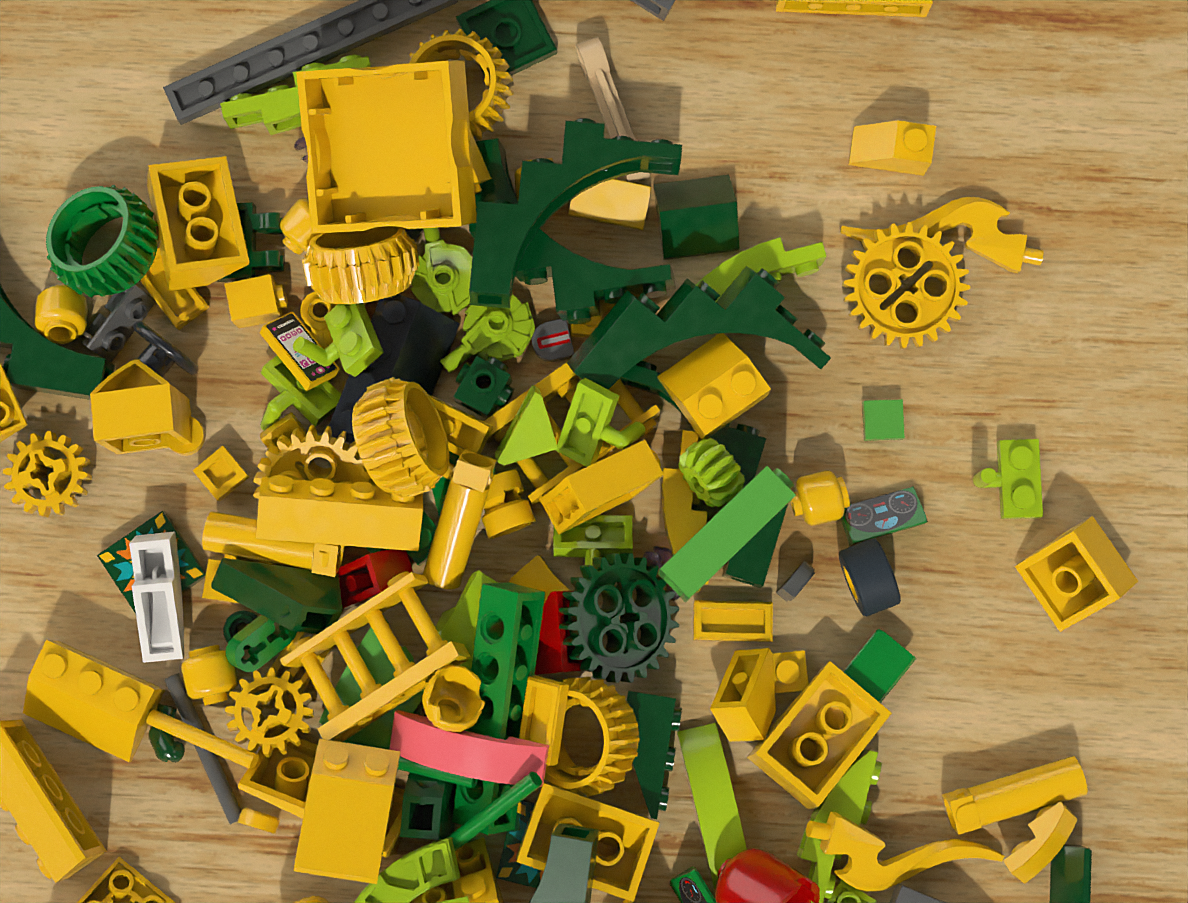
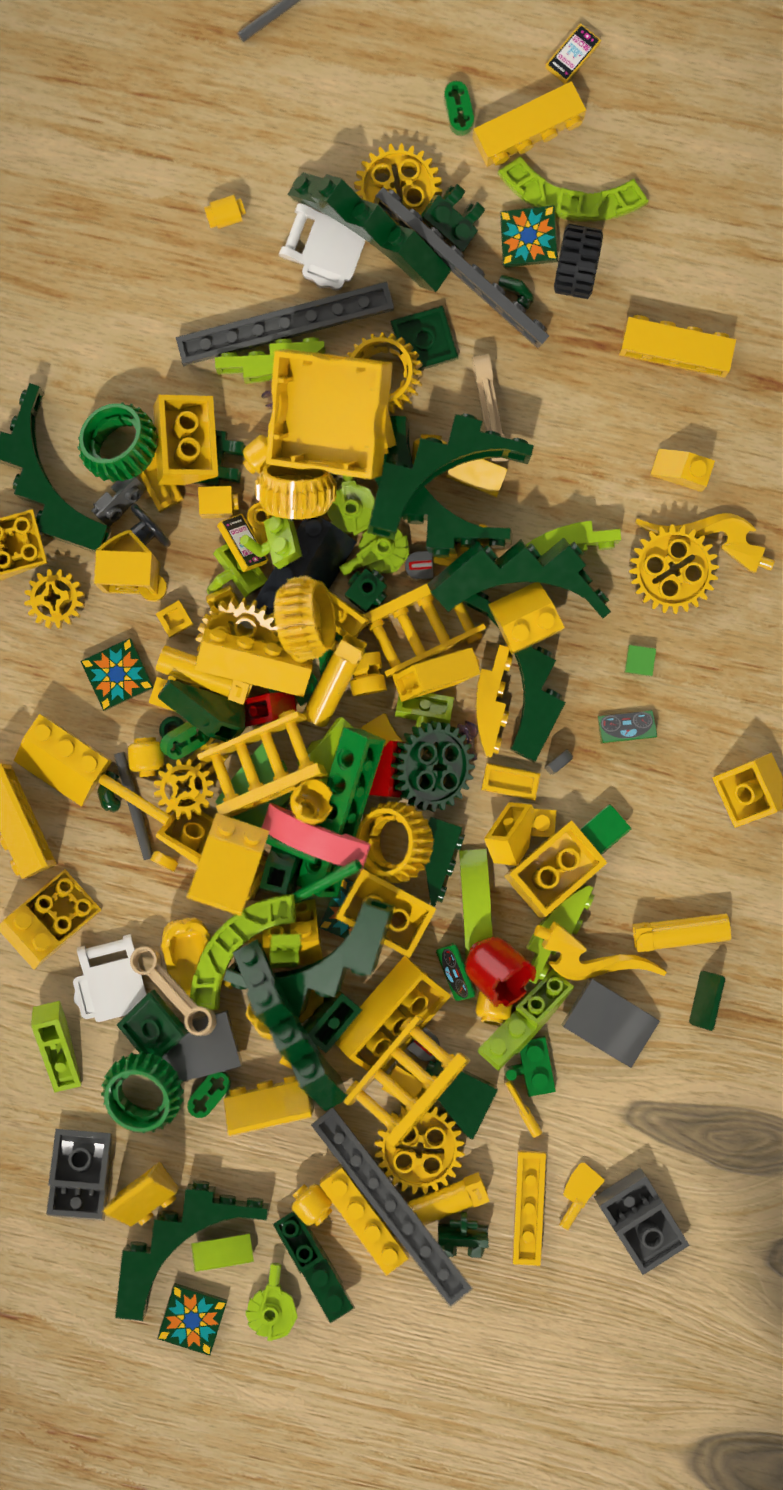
camera: 10 degrees right, 5 degrees up
yellow head [35,285,88,344] -> none
white slope [129,532,184,663] -> none
lime slope [495,385,558,465] -> none
yellow tile [519,676,569,766] -> none
lime plate [556,378,645,467] -> none
dark green slope [653,174,740,260] -> none
bright green brick [658,466,796,603] -> none
lime gear [678,438,745,507] -> none
yellow head [790,470,850,526] -> none
black wheel [839,538,901,616] -> none
lime plate [973,439,1043,519] -> none
yellow slope [1003,801,1078,884] -> none

